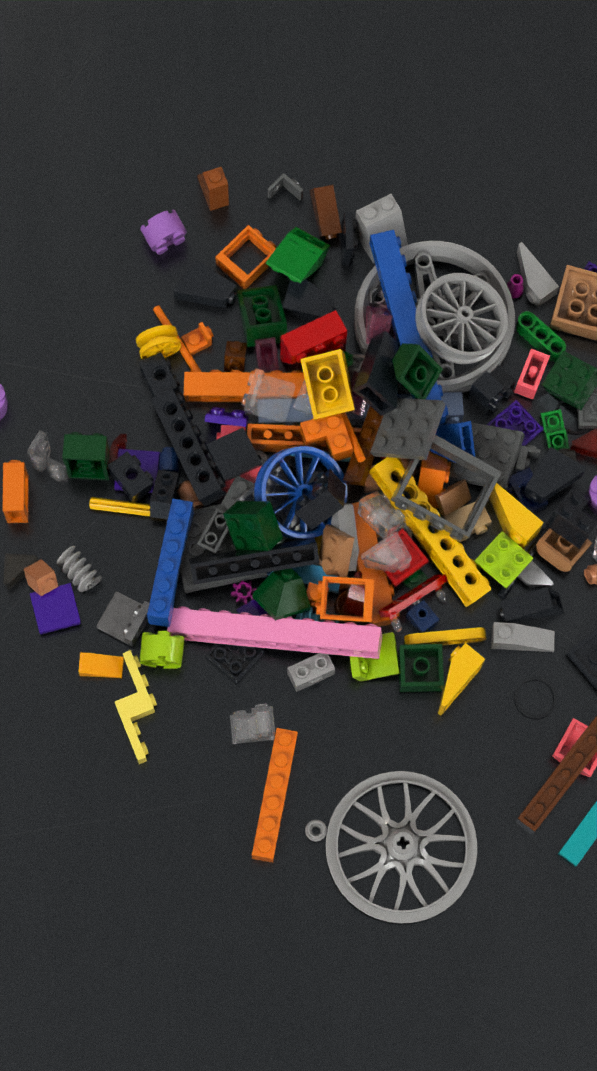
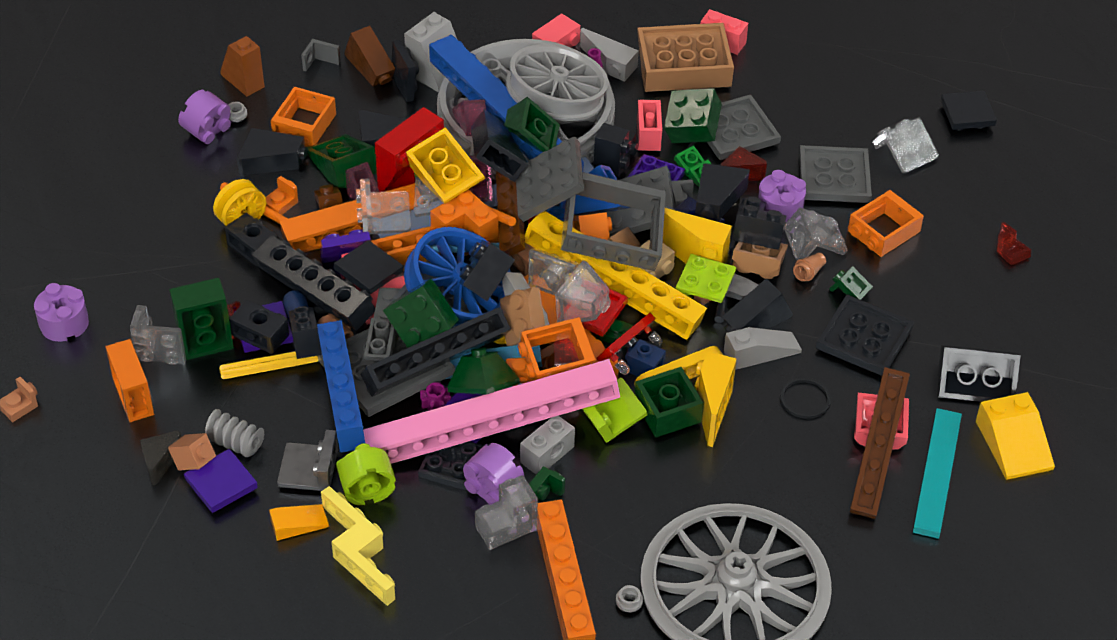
camera: 20 degrees left, 25 degrees down
green slope [266,227,330,283] -> none
green beam [516,311,566,362] -> none
none -> light grey plate [228,102,247,122]
none -> medium lavender brick [463,443,524,507]
none -> dark green bracket [525,466,566,507]
none -> coral brick [532,14,581,47]

